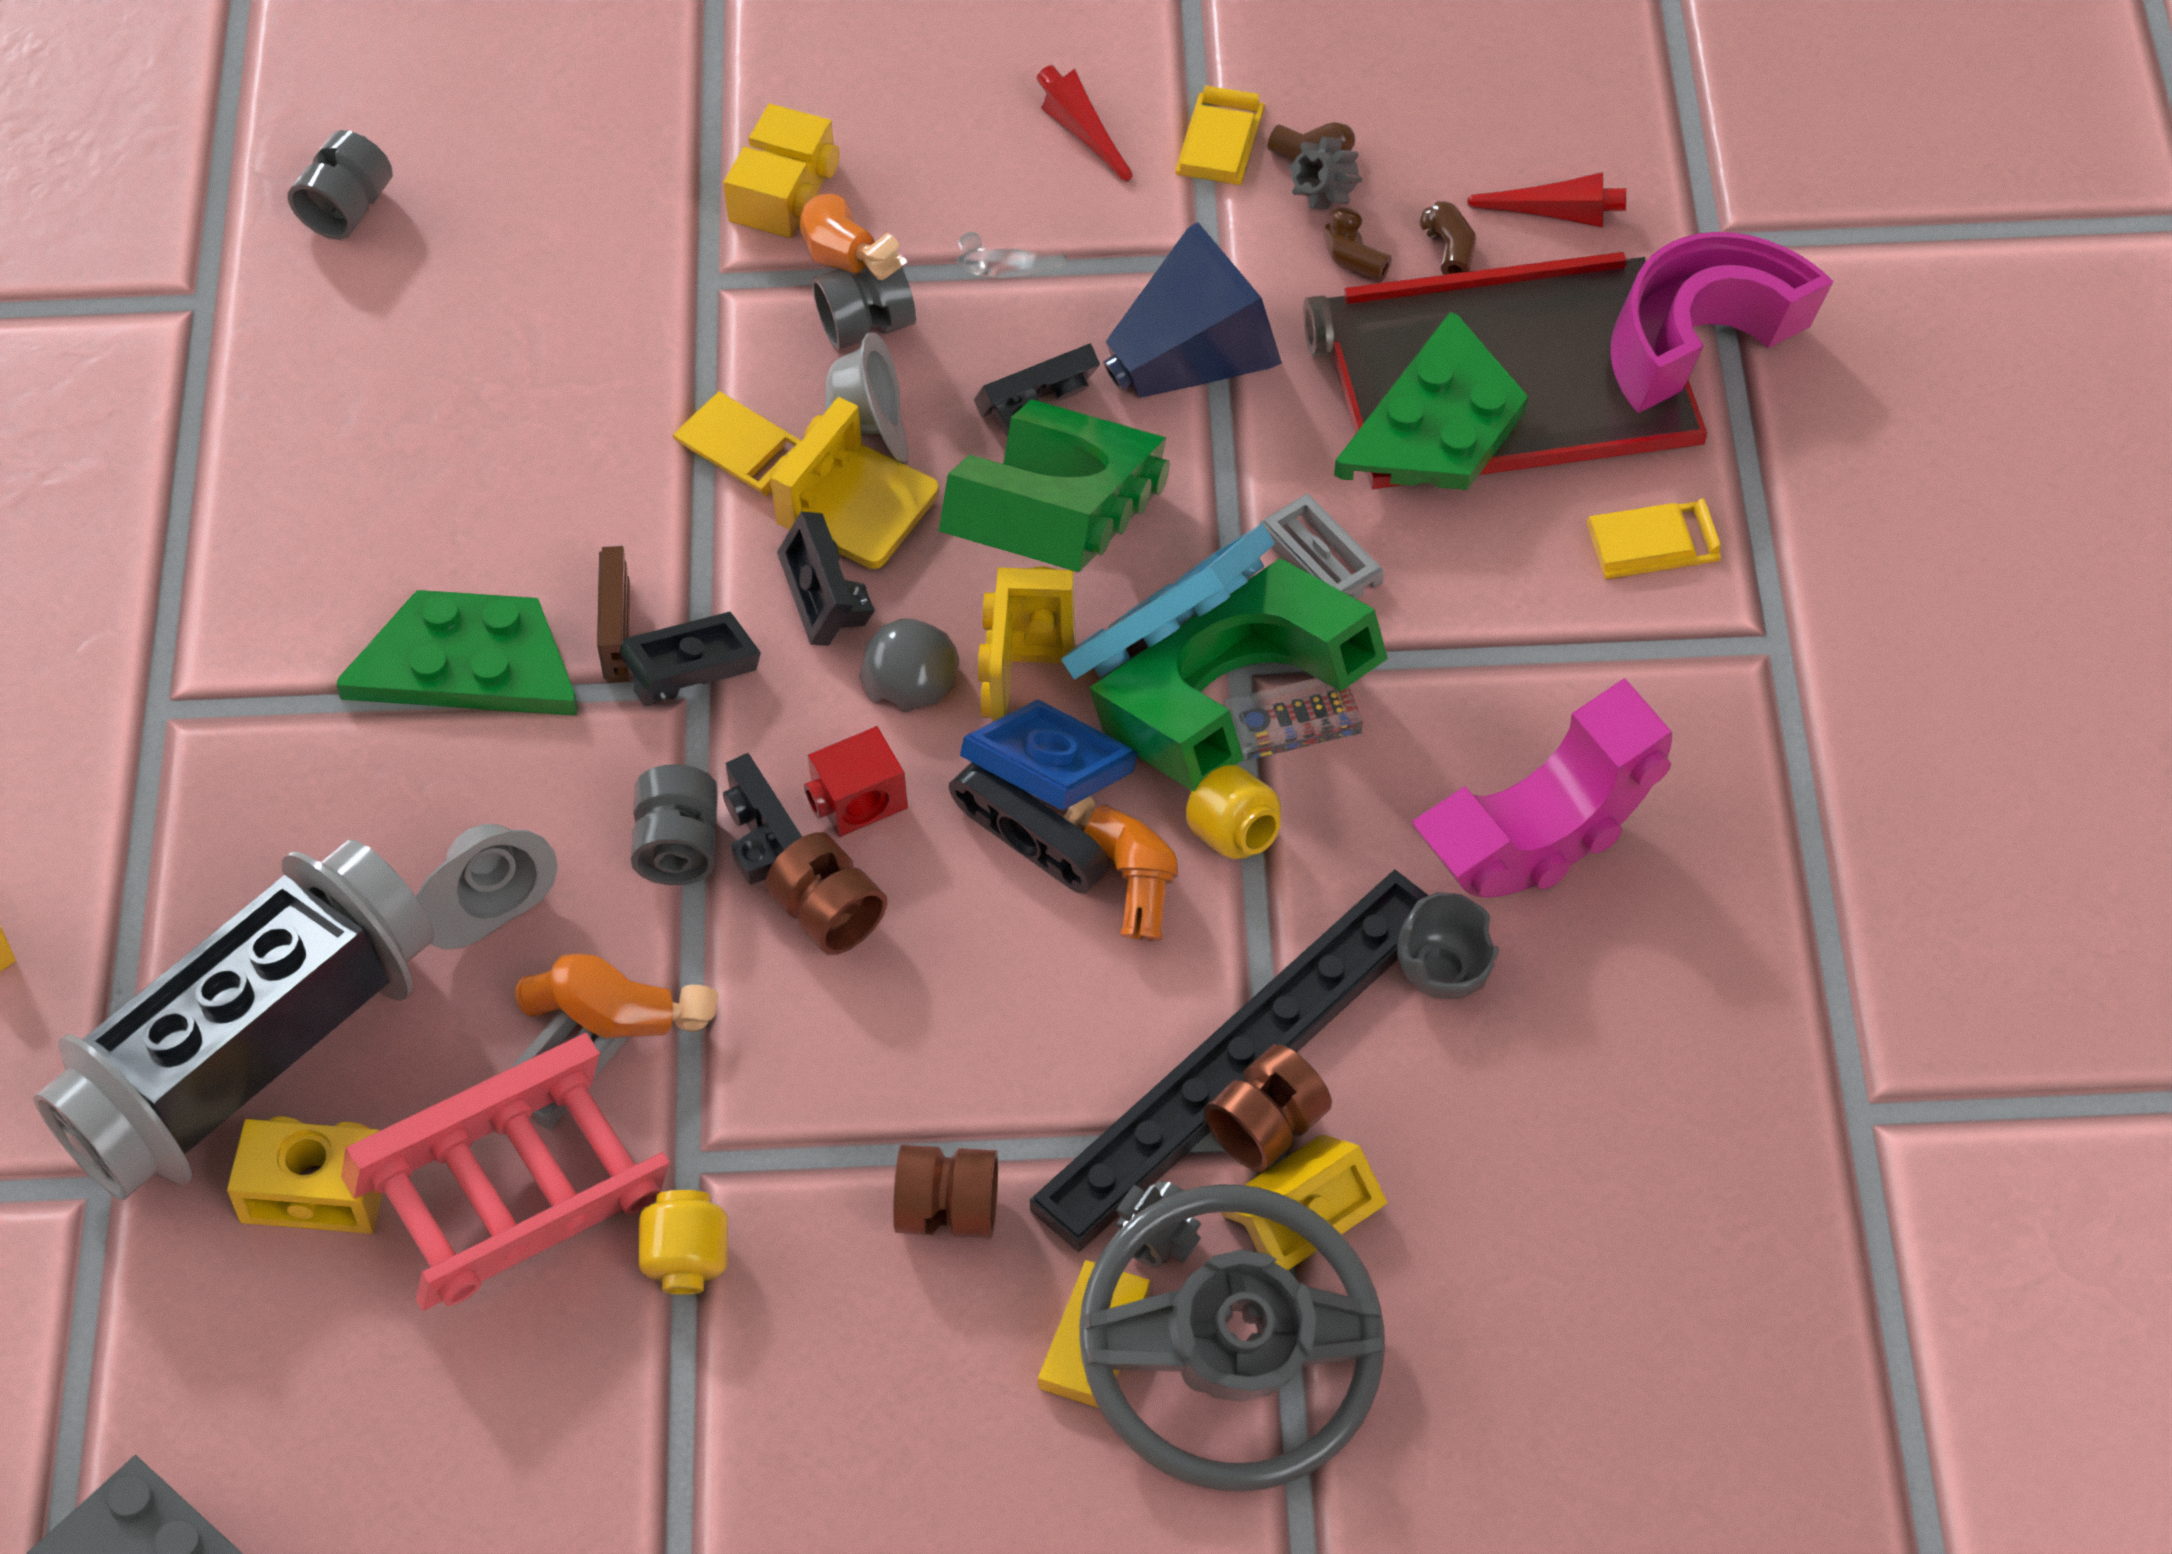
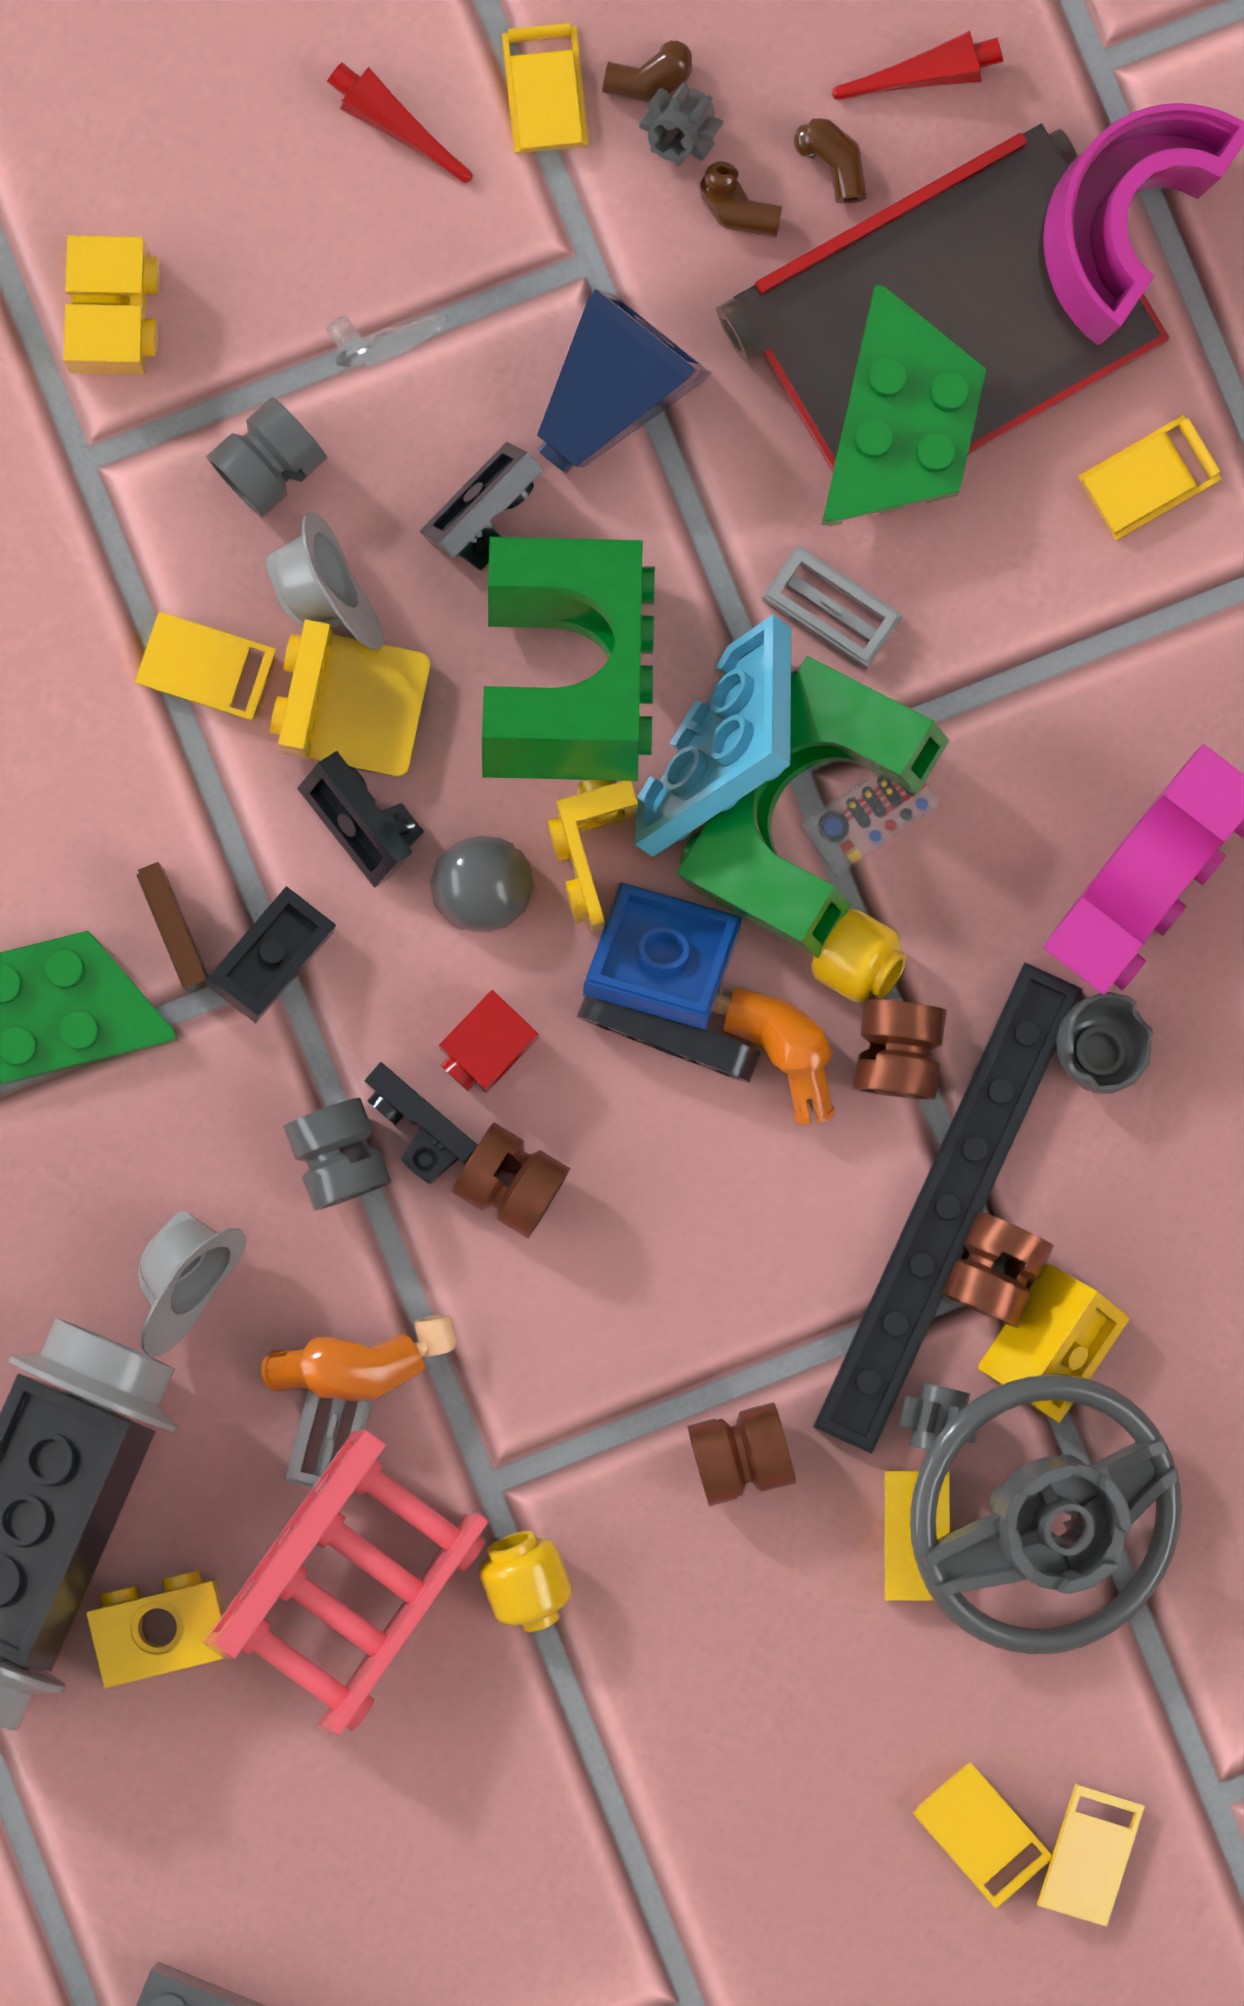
camera: 25 degrees left, 30 degrees up
orange arm [800,194,907,280] -> none
none -> copper wheel [854,999,947,1100]

